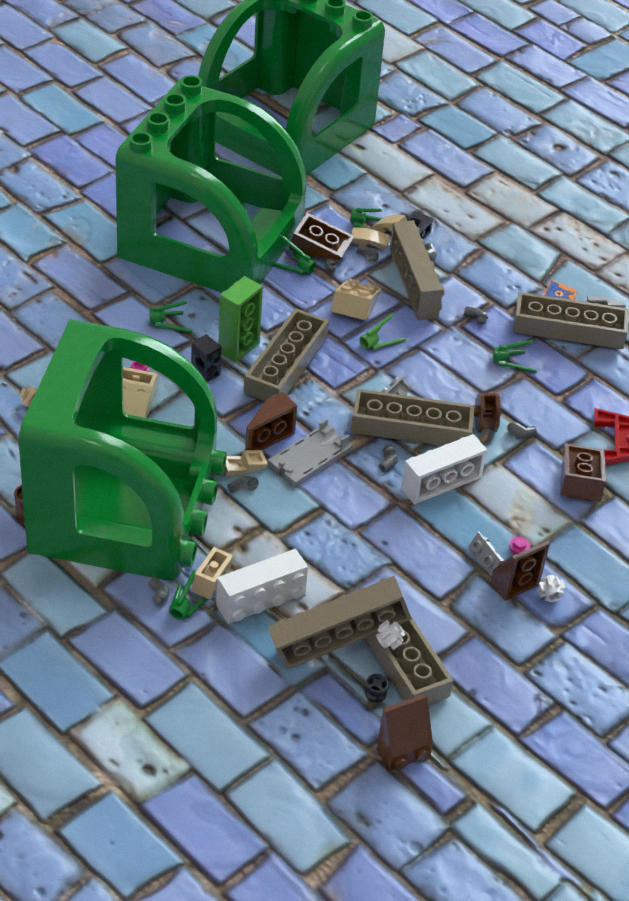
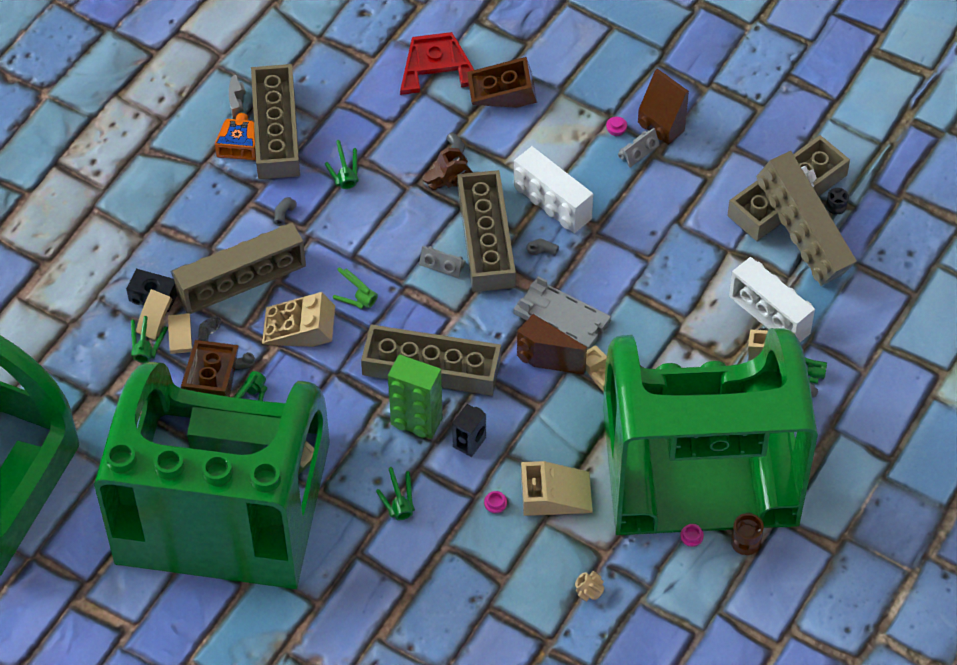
camera: 100 degrees left, 10 degrees up
reddish brown slope [376,694,433,772] -> none

